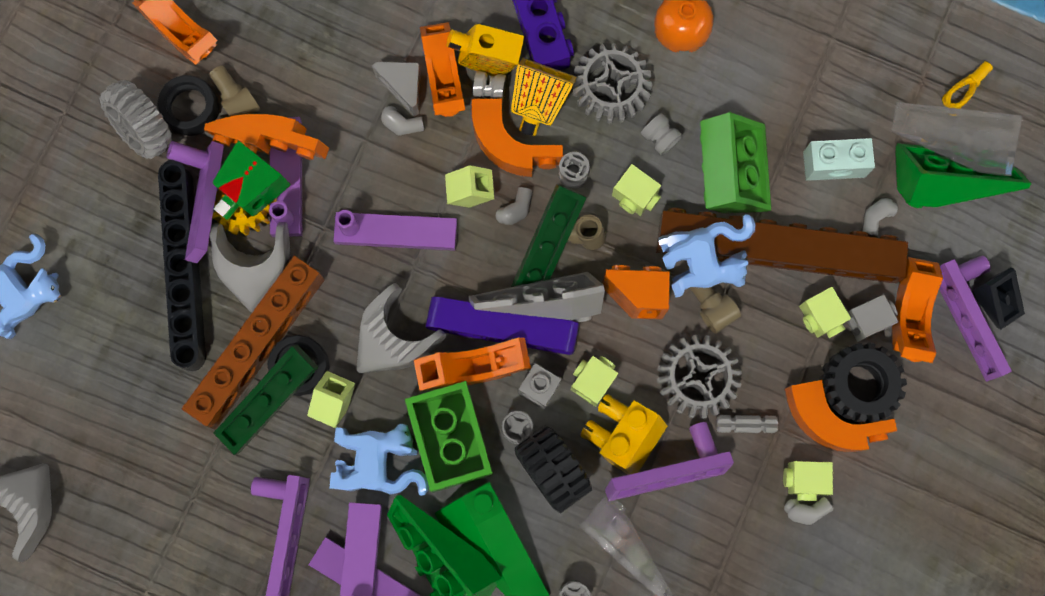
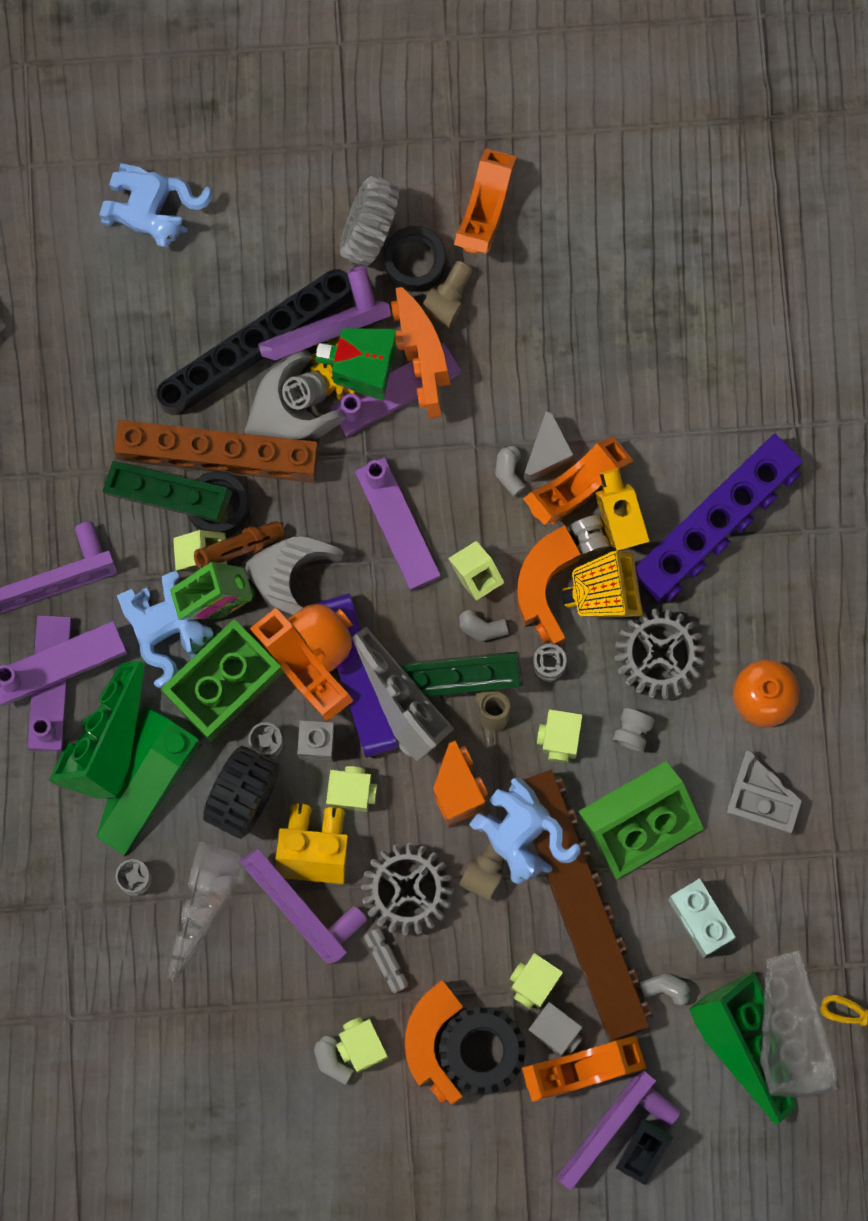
camera: 65 degrees right, 0 degrees up
none -> bright green torso [170,562,255,620]
none -> dark orange pin [194,521,285,569]
none -> light grey wheel [282,372,328,410]
none -> orange cylinder [288,604,352,673]
none -> light grey wing [726,751,802,835]

